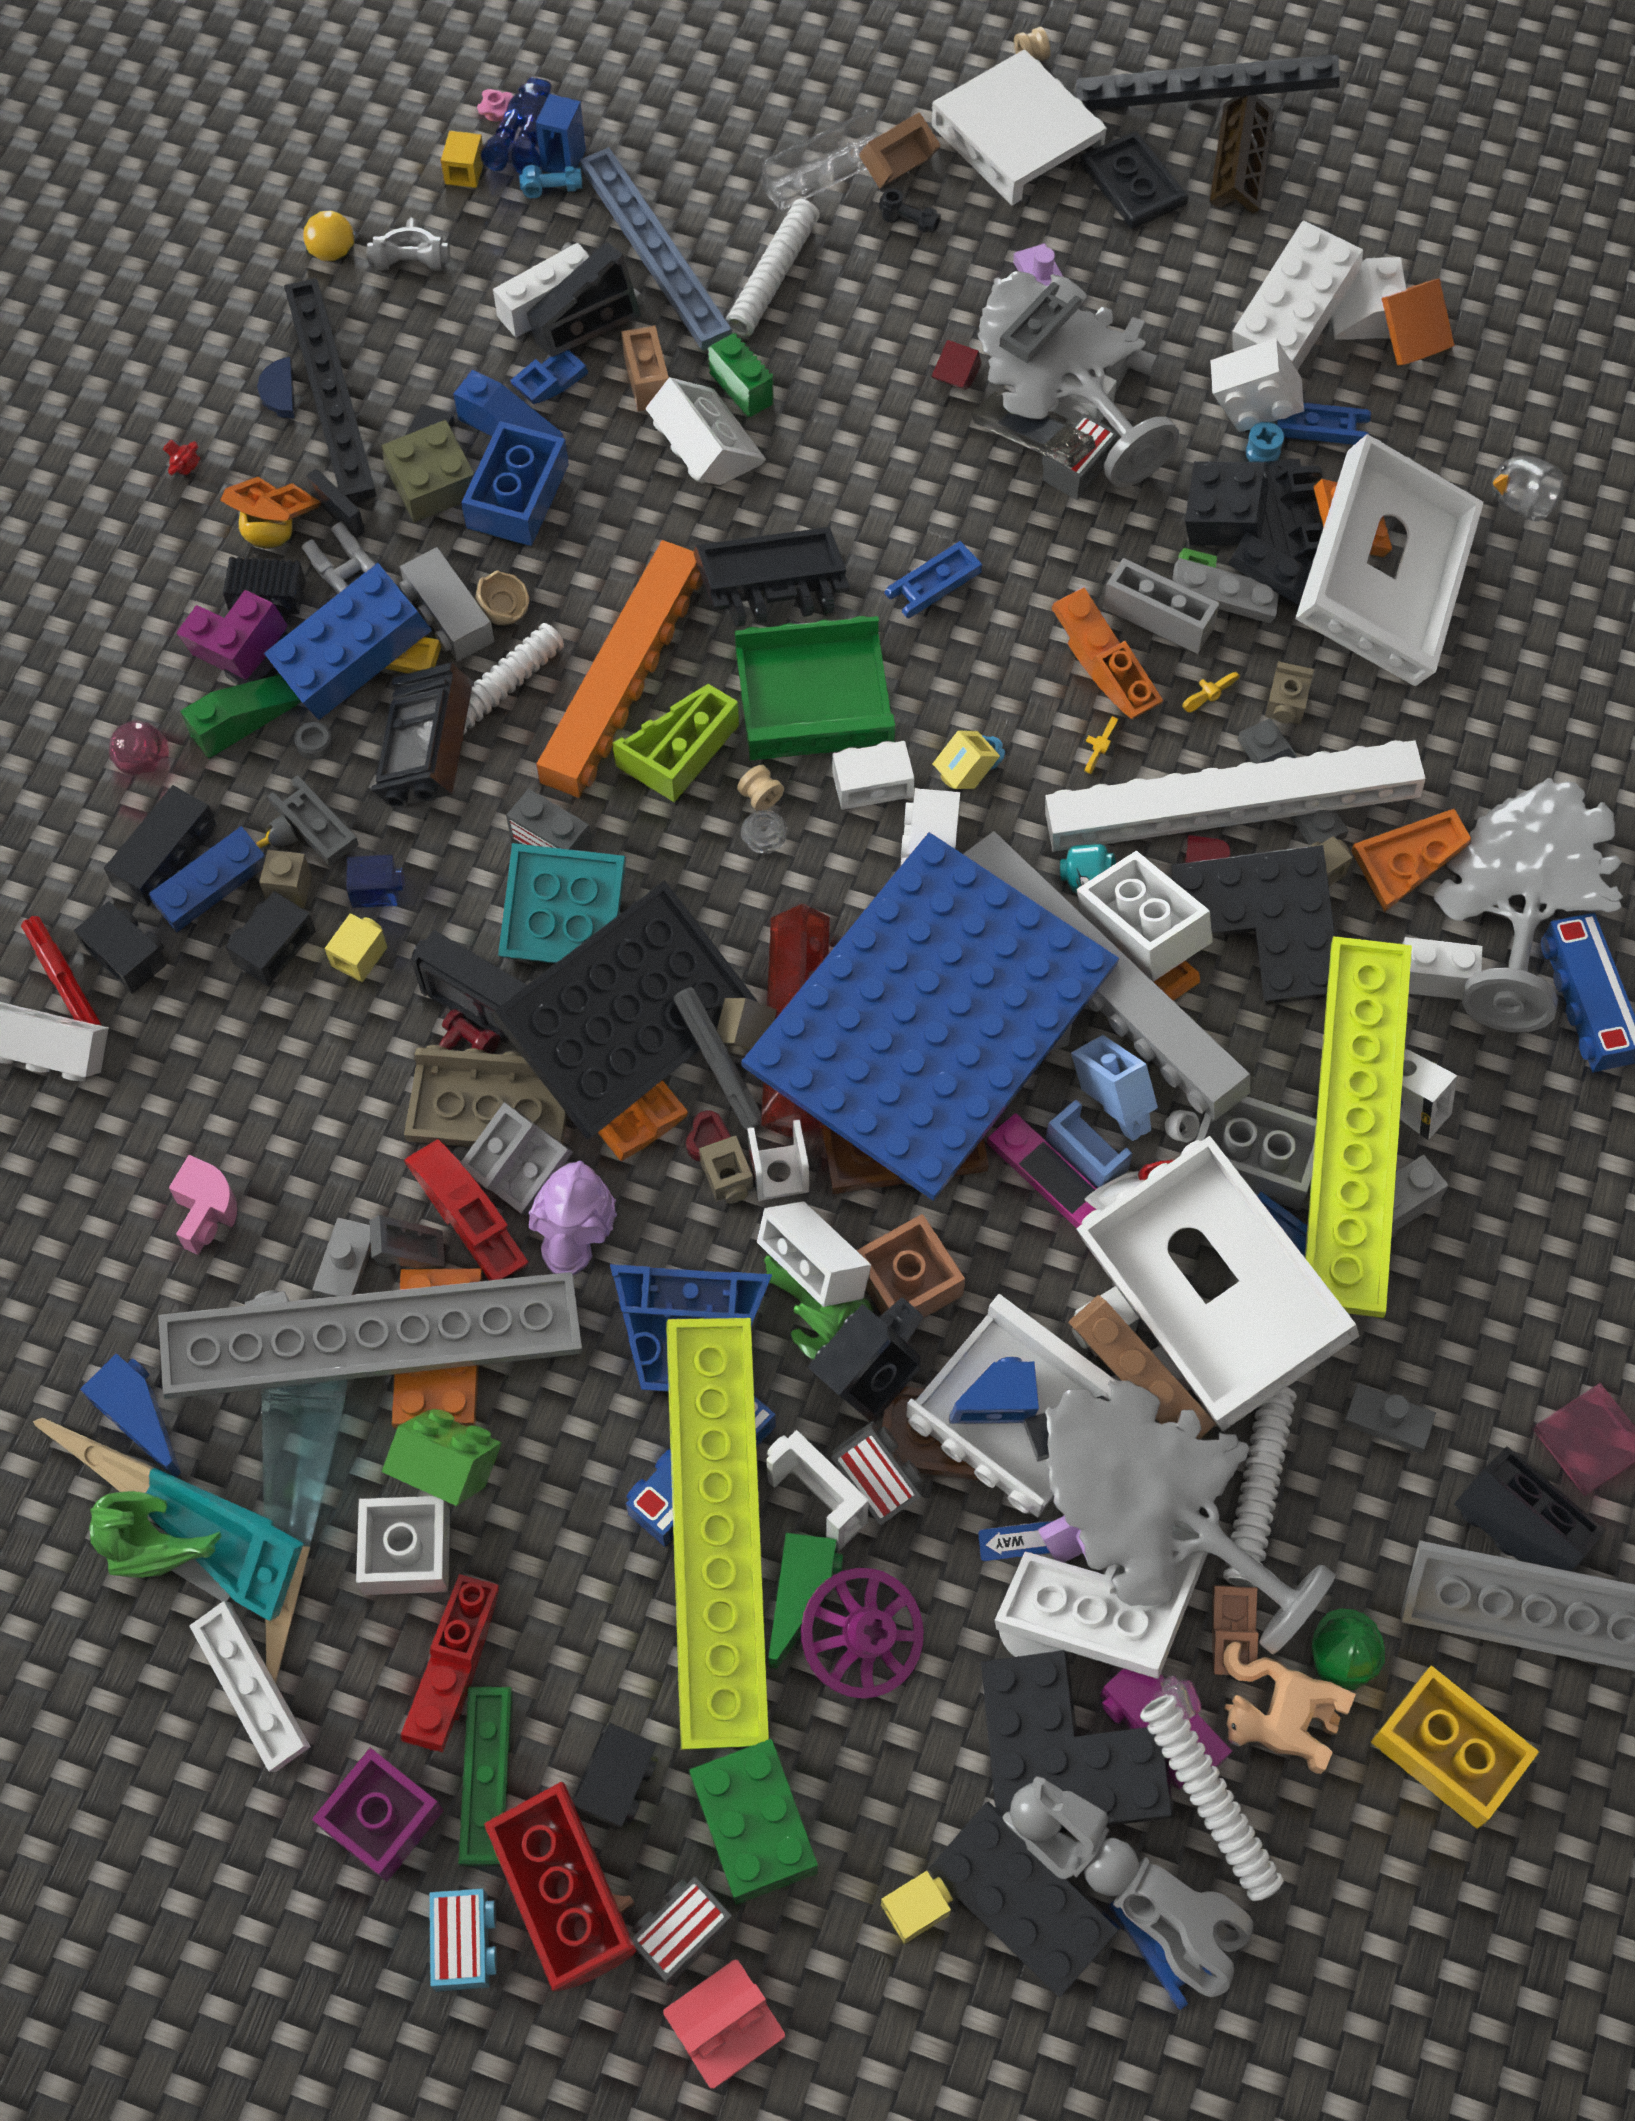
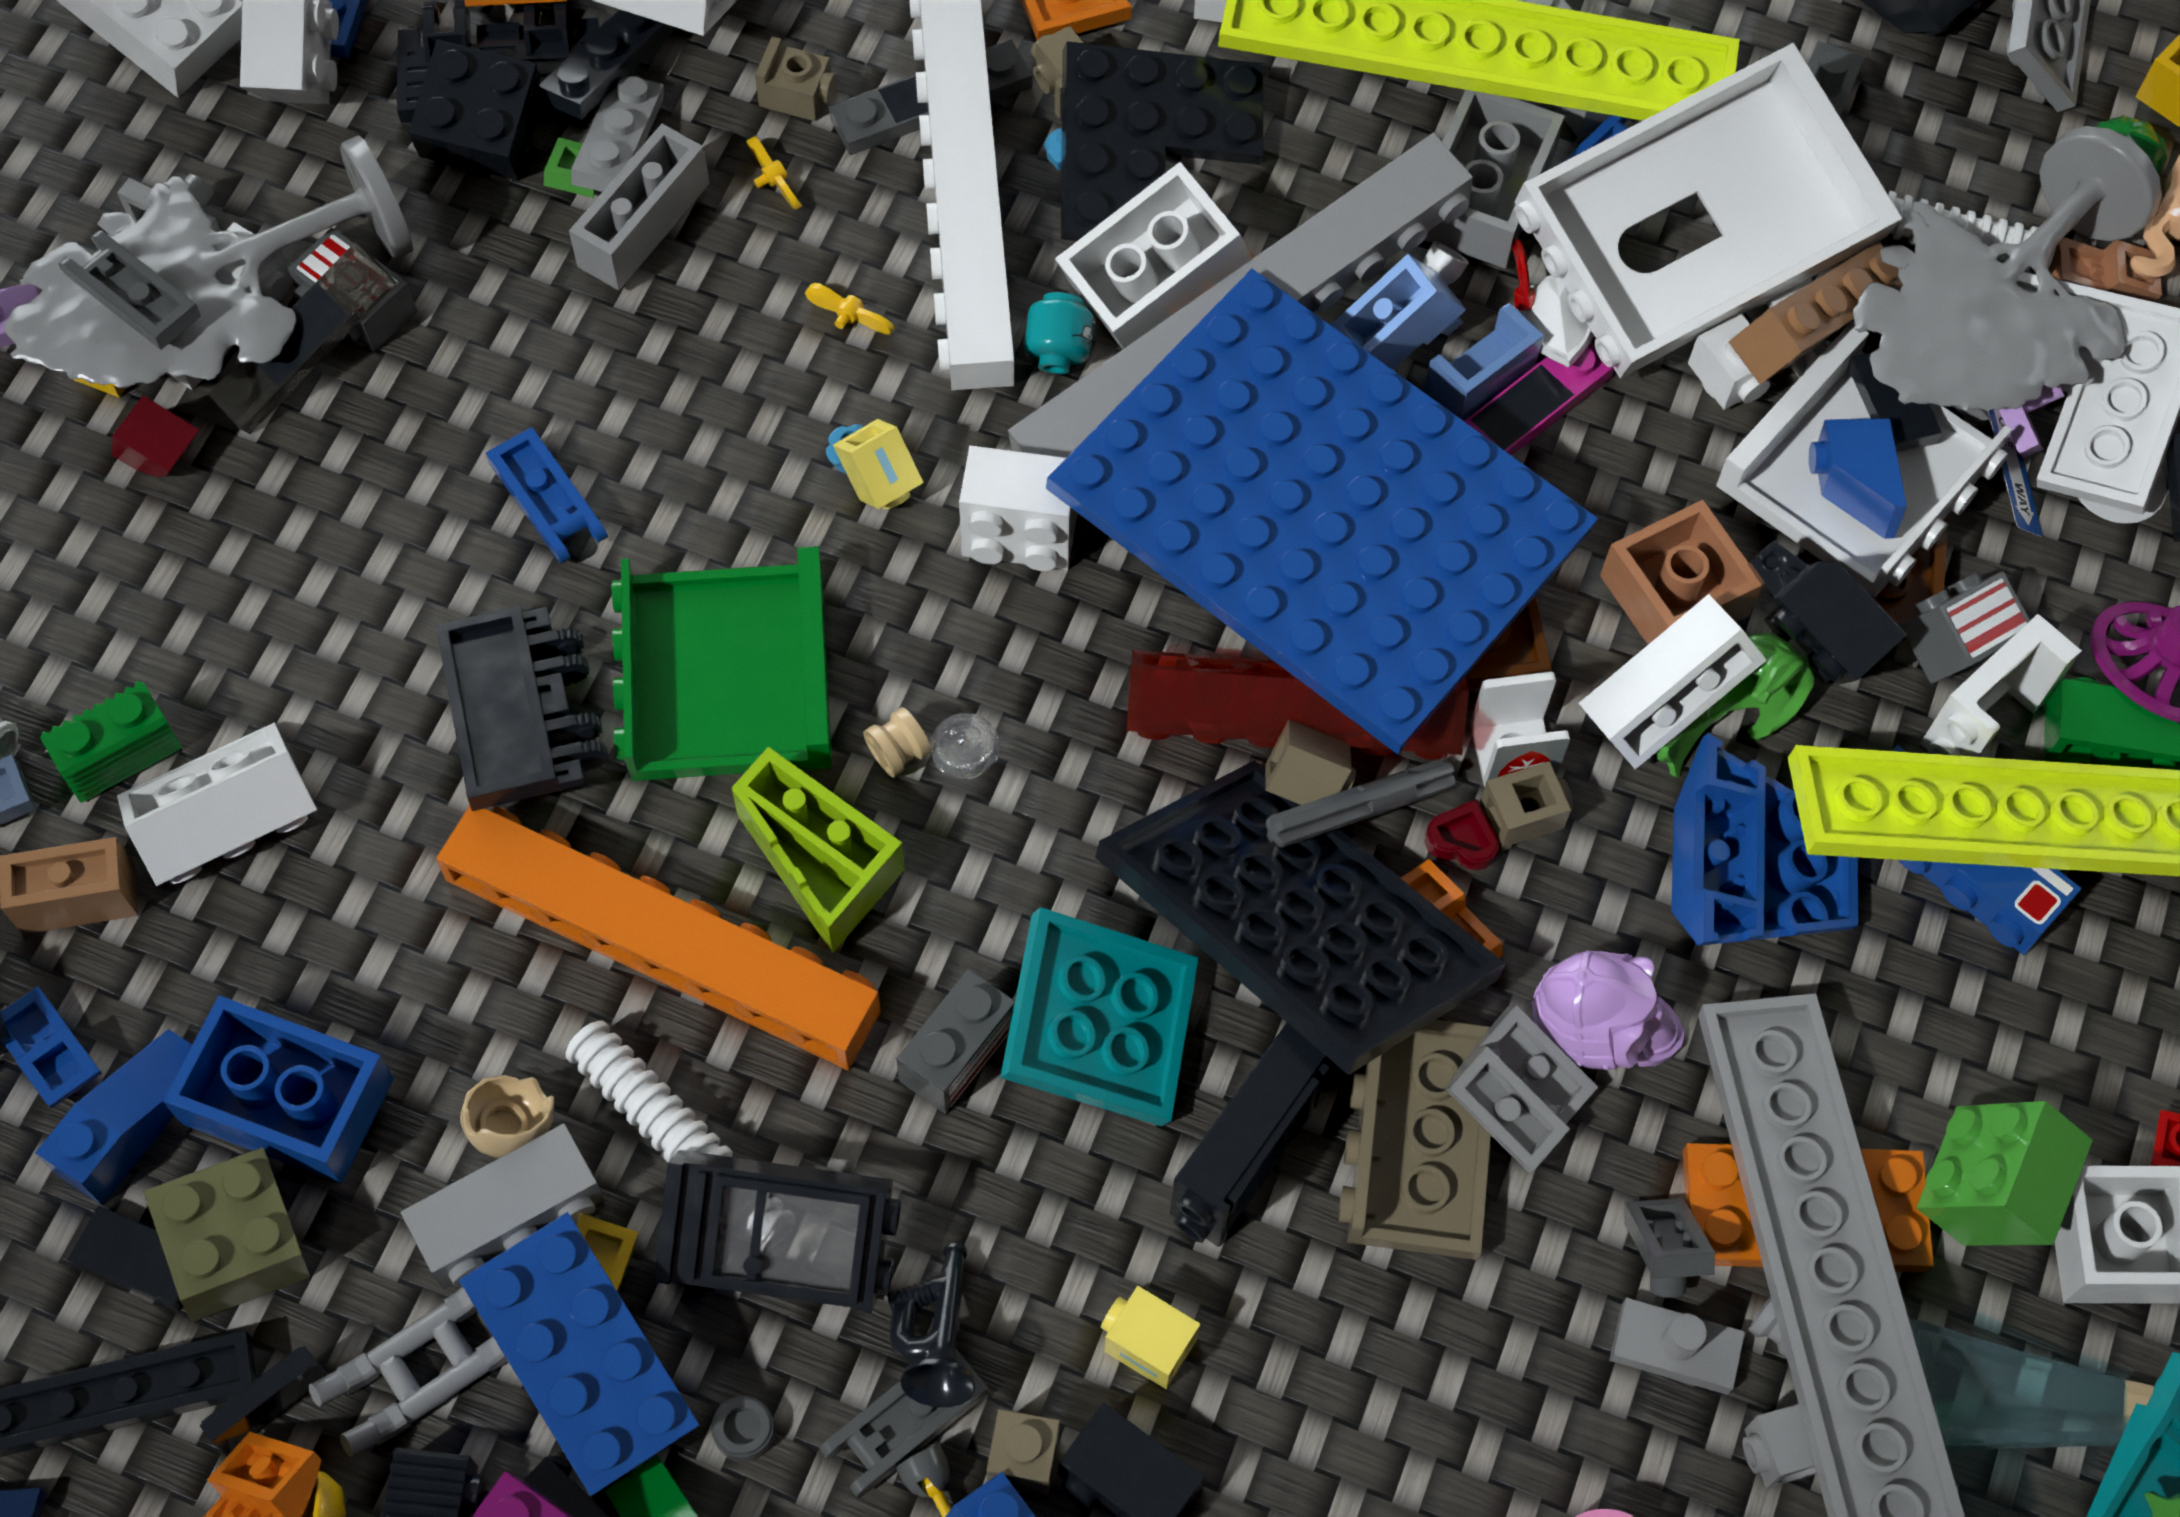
camera: 90 degrees left, 0 degrees up
clear blue brick [347,855,404,908] -> none
red slope [404,1139,528,1281] -> none
dark red piece [439,1009,501,1054] -> none
white brick [832,741,914,810] -> none
orange slope [1051,587,1164,719] -> none
dark red tile [1185,835,1231,863] -> none
dark azure wheel [1245,422,1284,462] -> none
none -> black piece [887,1243,975,1407]

